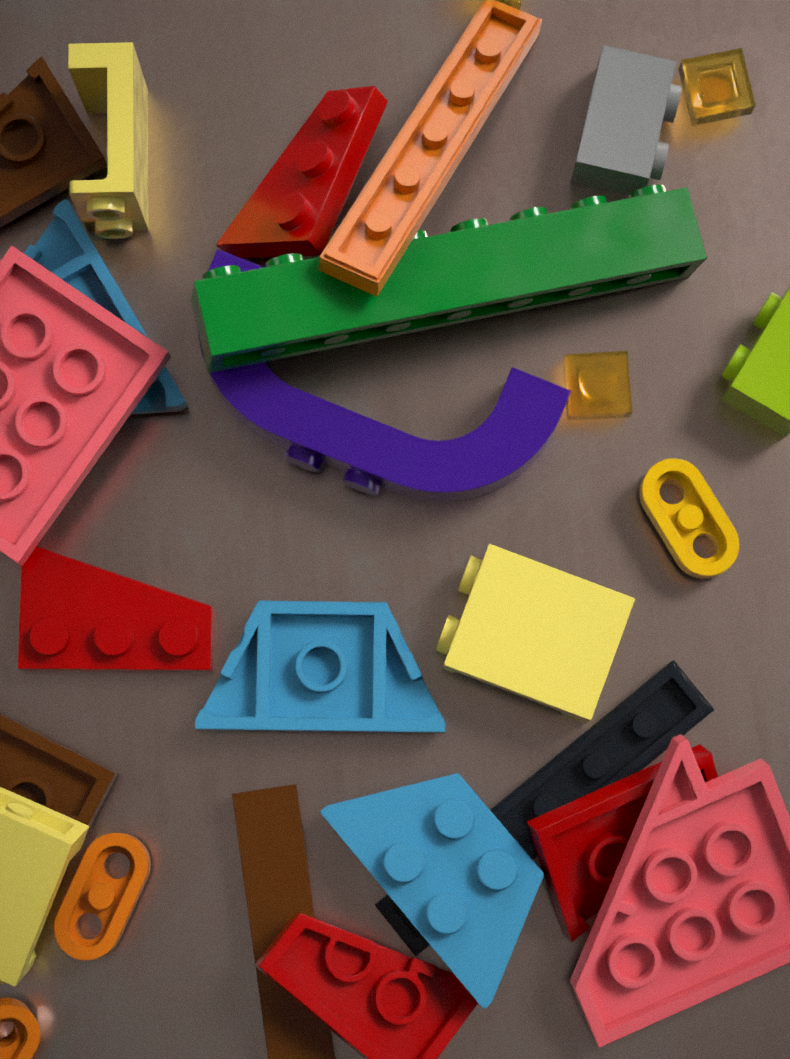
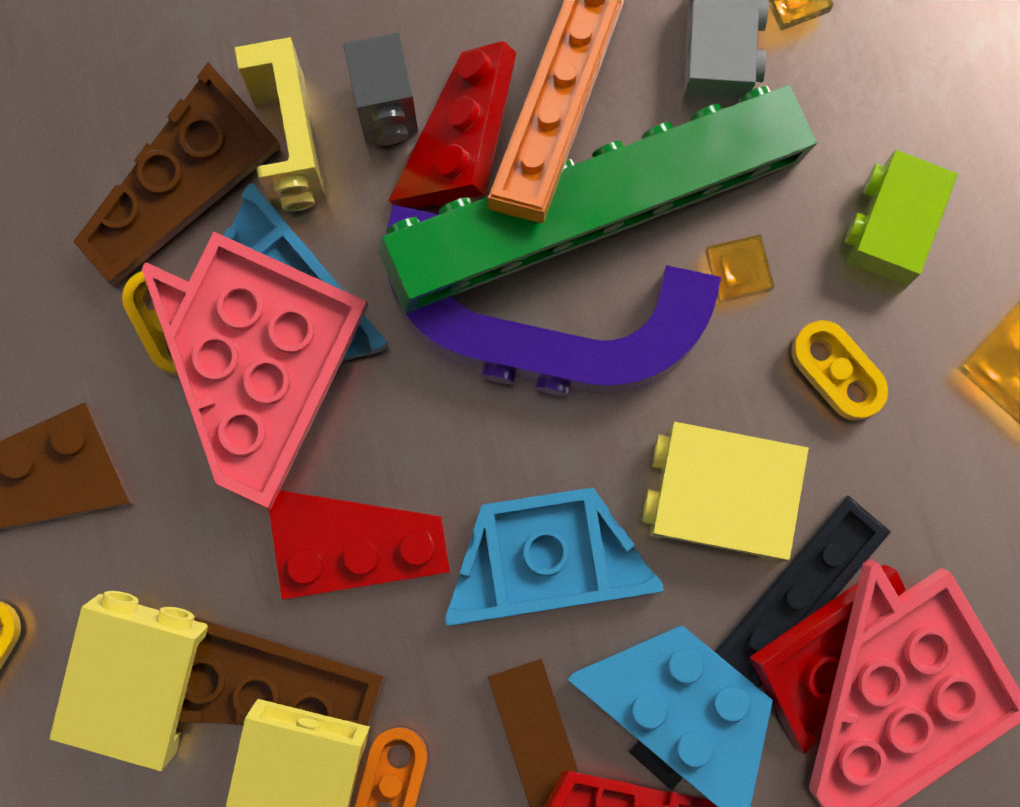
camera: 10 degrees left, 0 degrees up
none -> dark grey brick [343,32,418,145]

